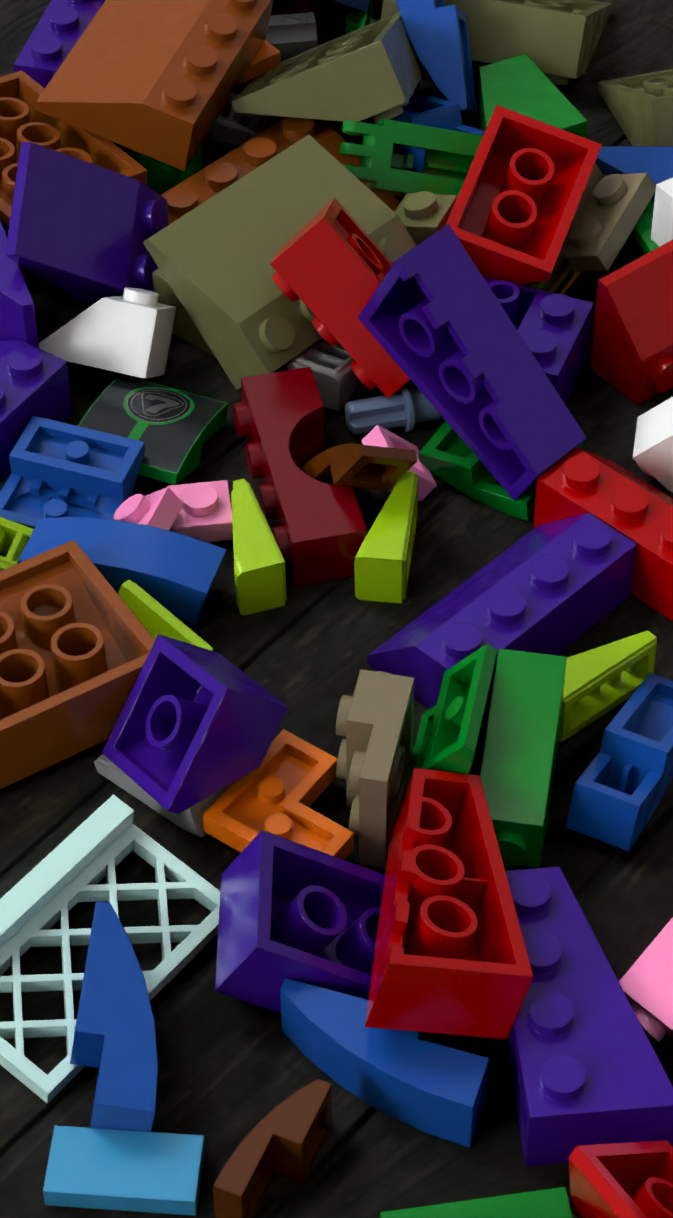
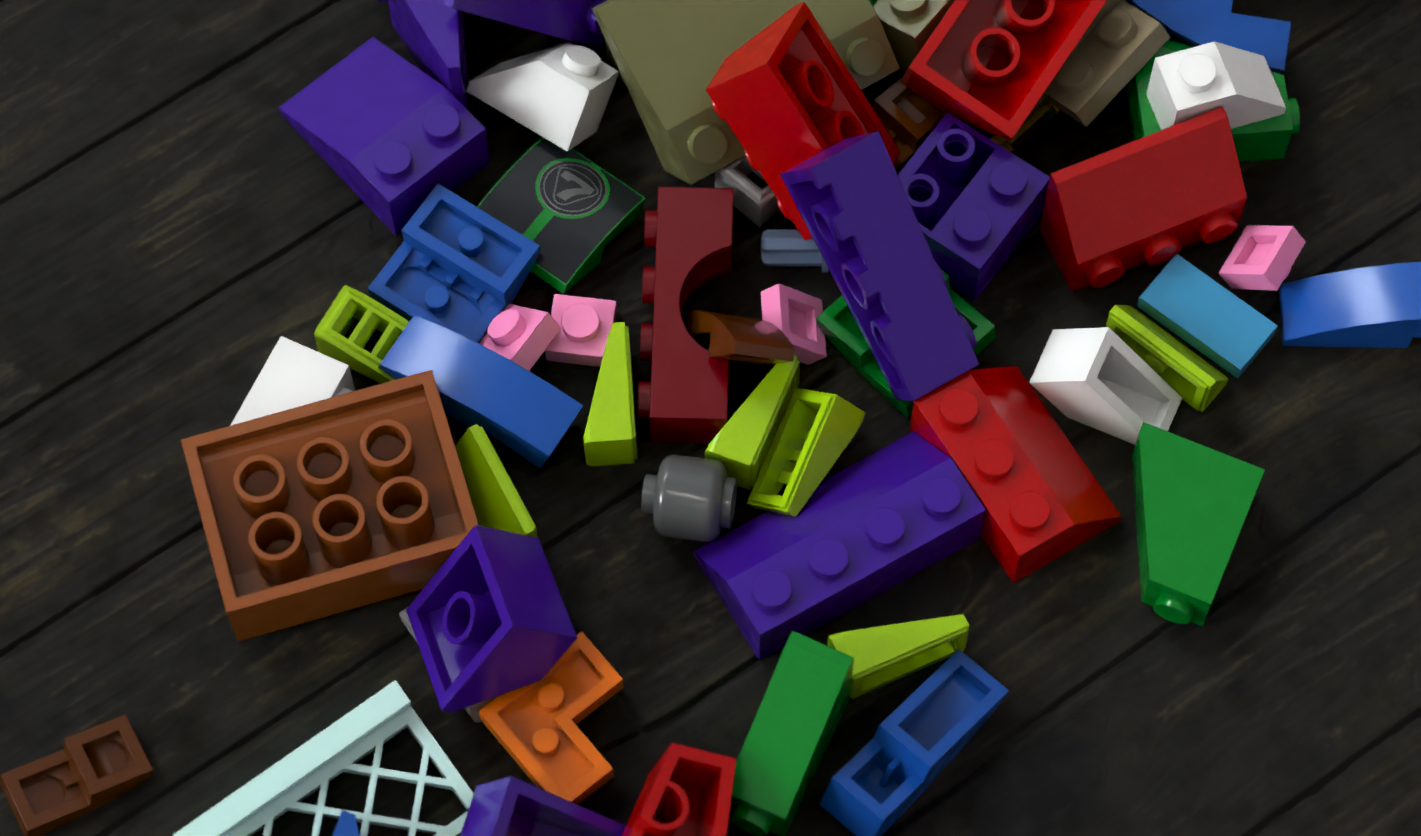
camera: 15 degrees right, 20 degrees up
dark tan plate [336,669,414,869] -> none
green slope [400,643,498,804] -> none
none -> dark grey head [641,455,737,542]
none -> lime slope [747,388,866,517]

